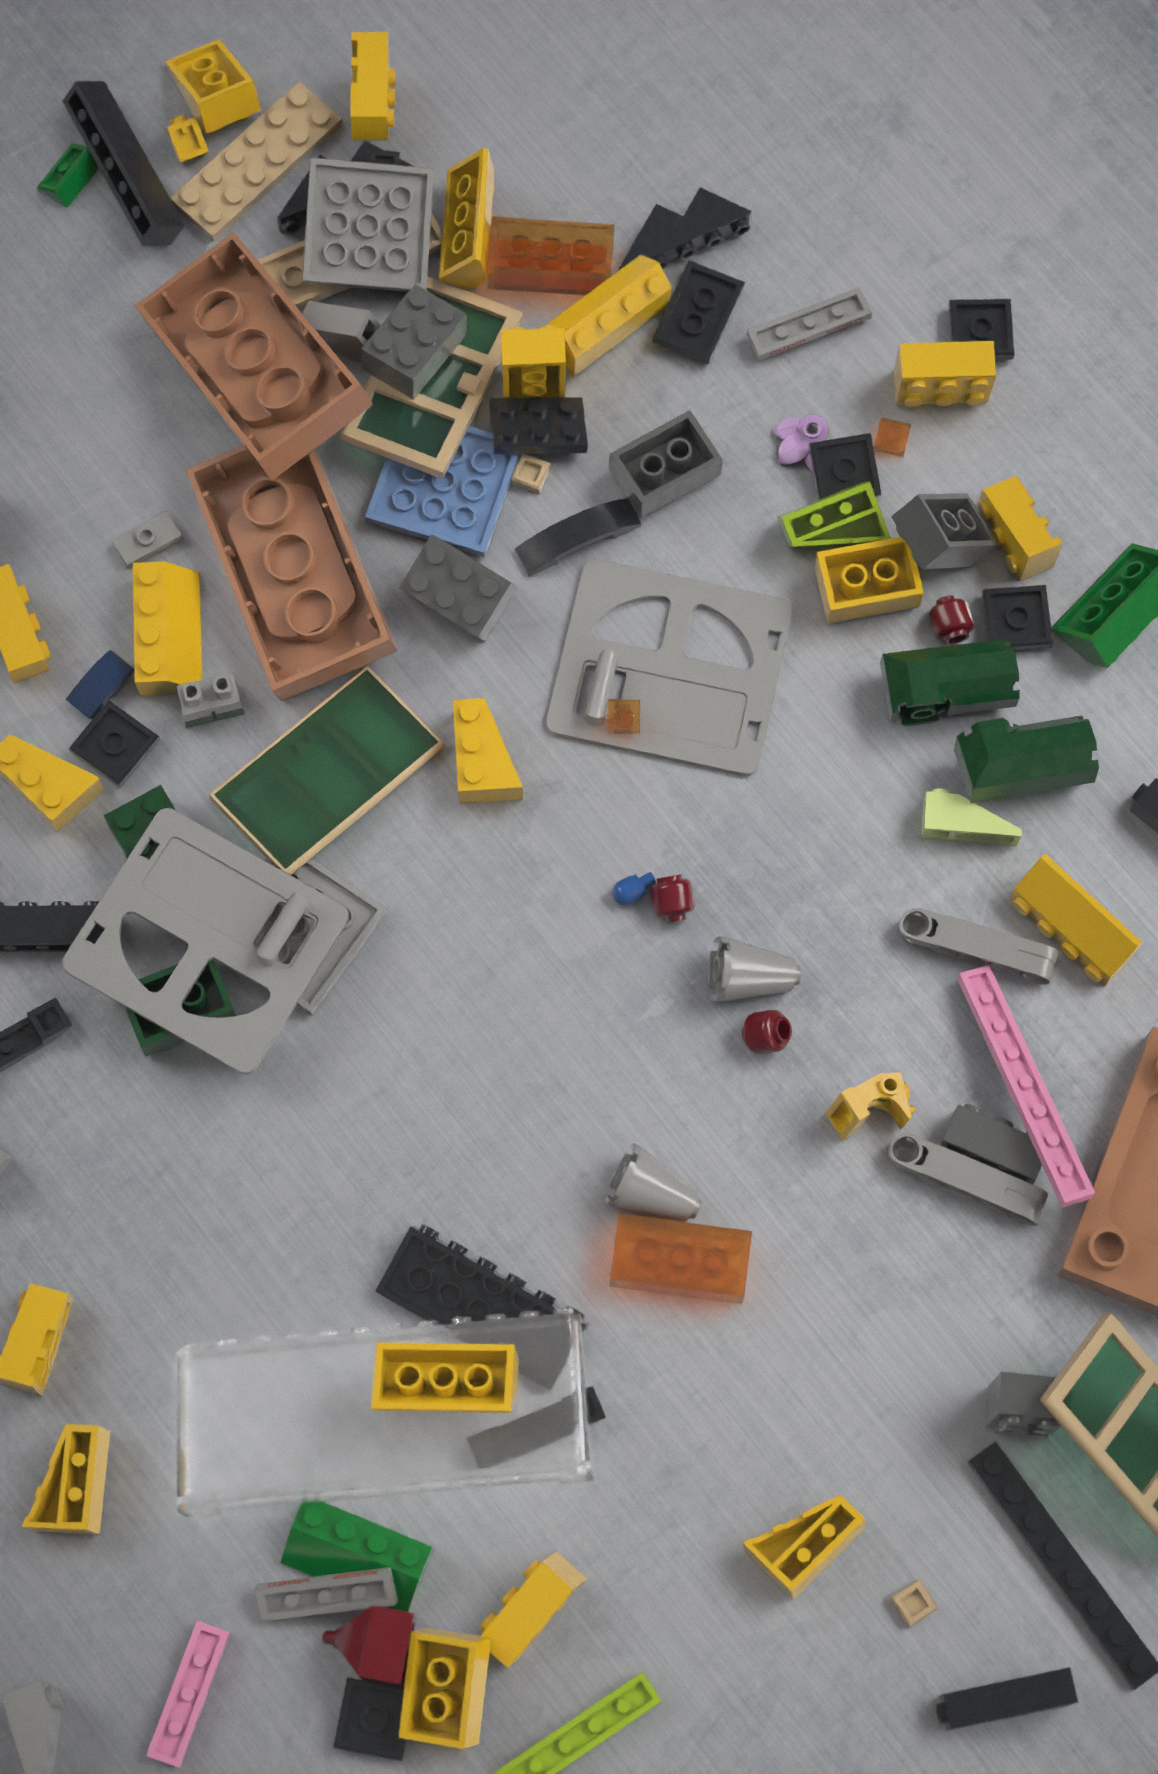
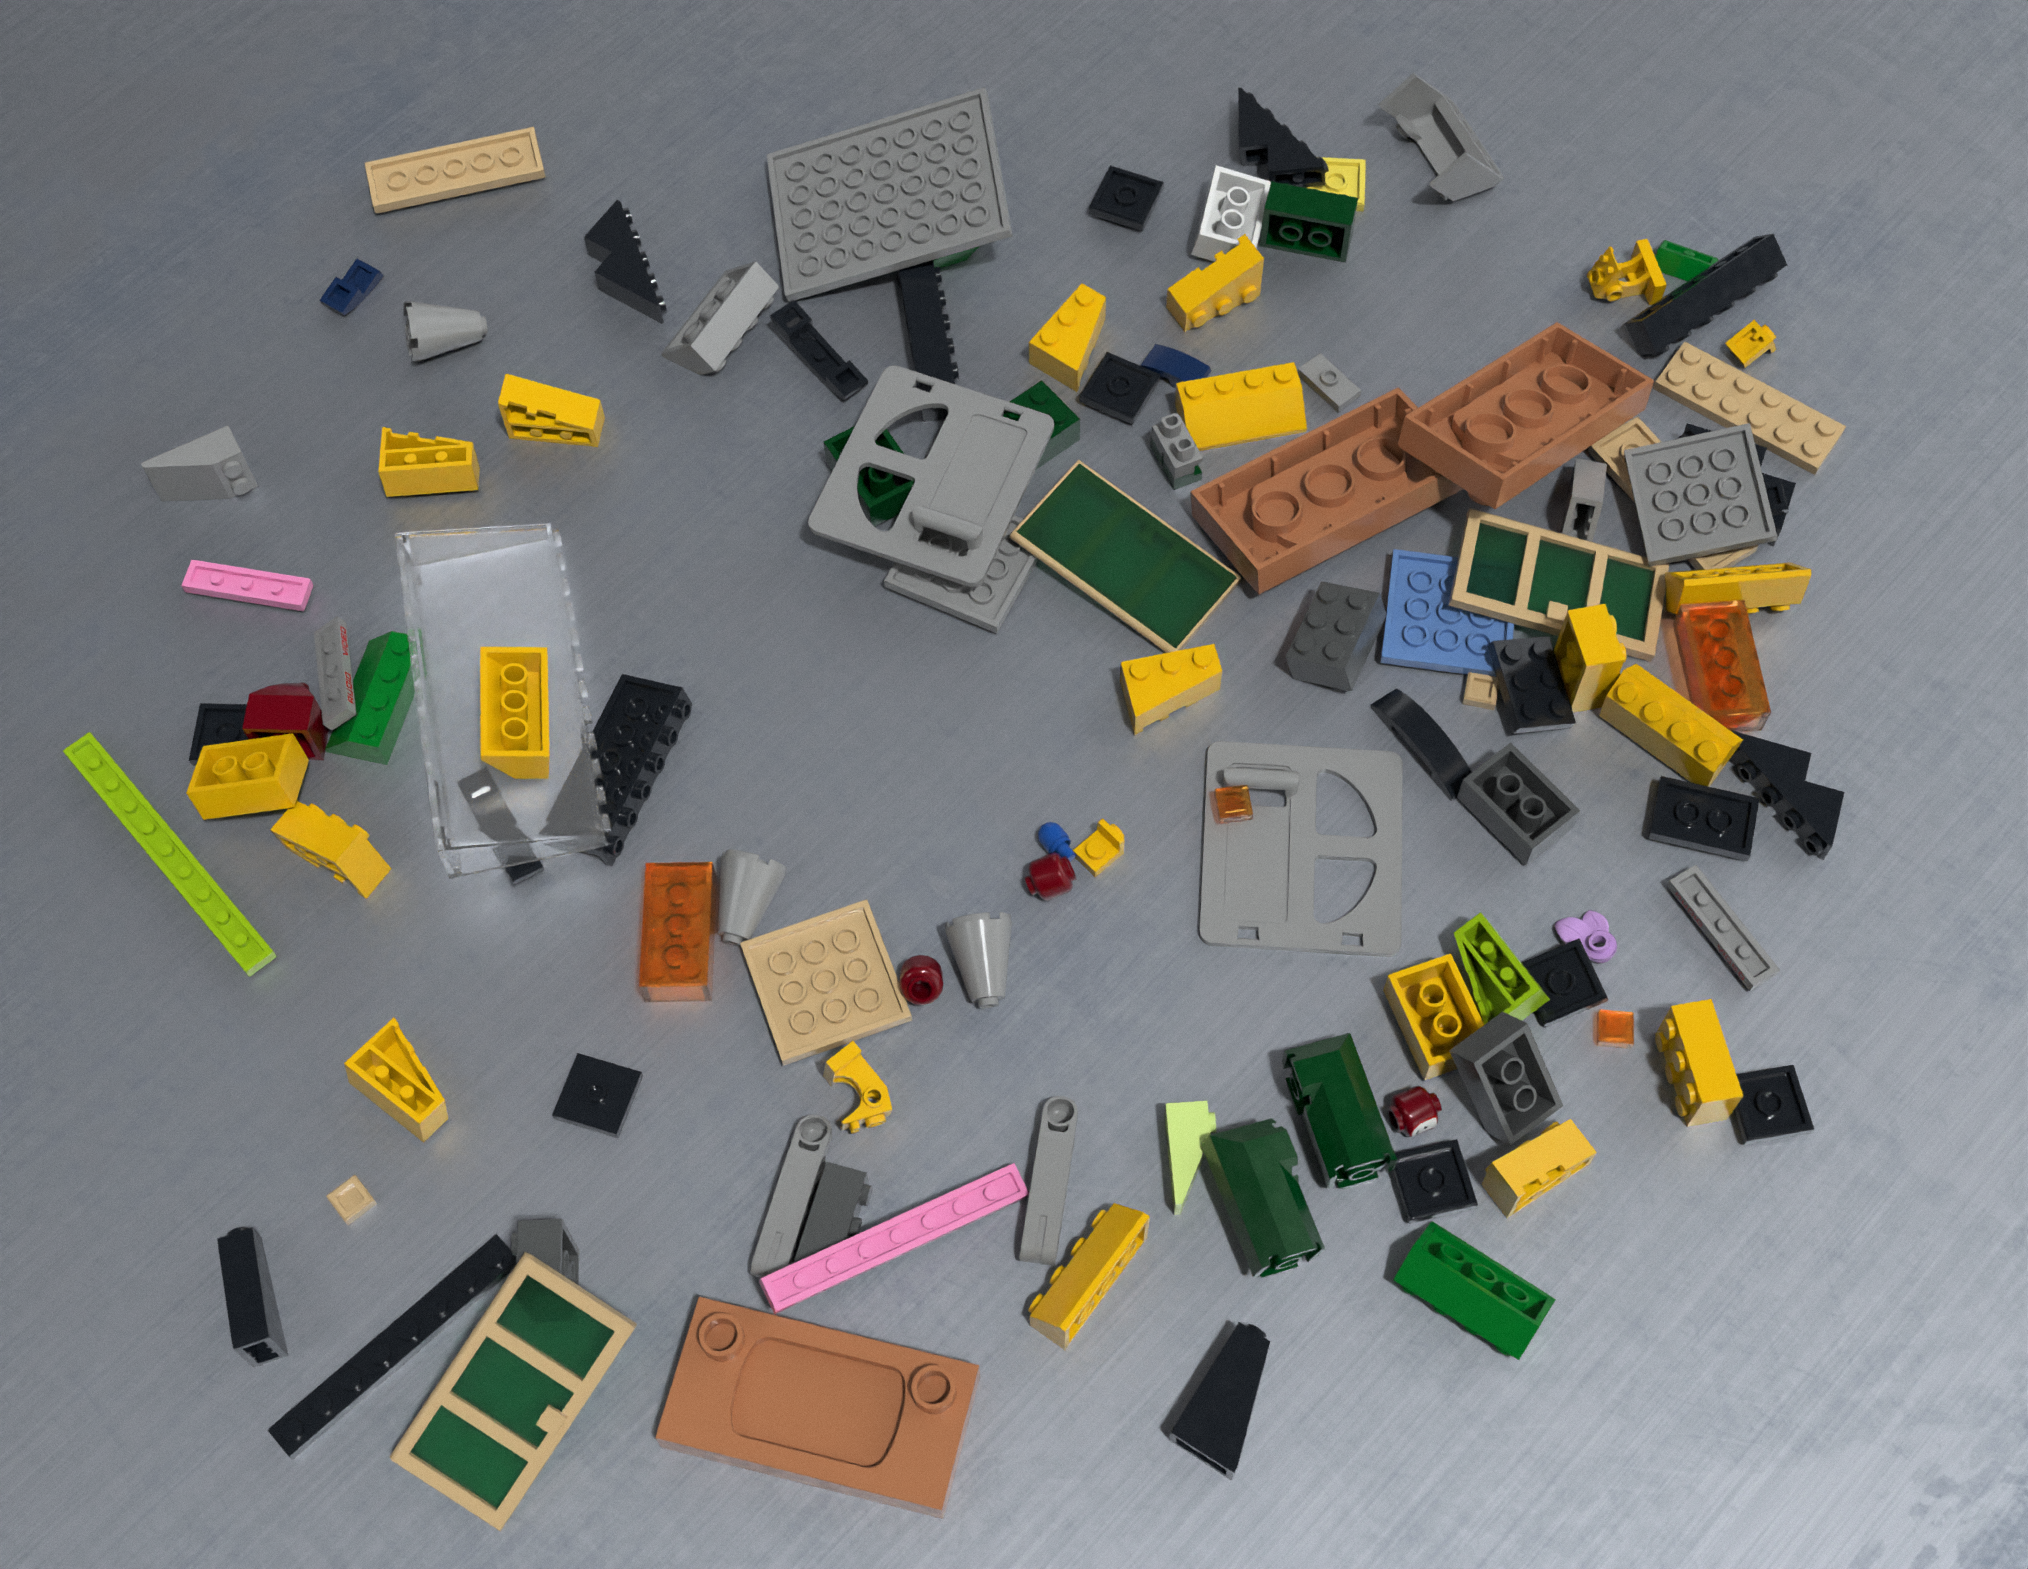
camera: 85 degrees right, 10 degrees down
yellow slope [165,39,262,133] -> none
yellow wedge [350,32,396,140] -> none
dark grey brick [361,284,467,400] -> none
none -> black plate [552,1053,643,1138]
none -> tan plate [740,899,912,1066]
none -> yellow bracket [1073,818,1125,878]
none -> yellow tile [1586,239,1667,305]

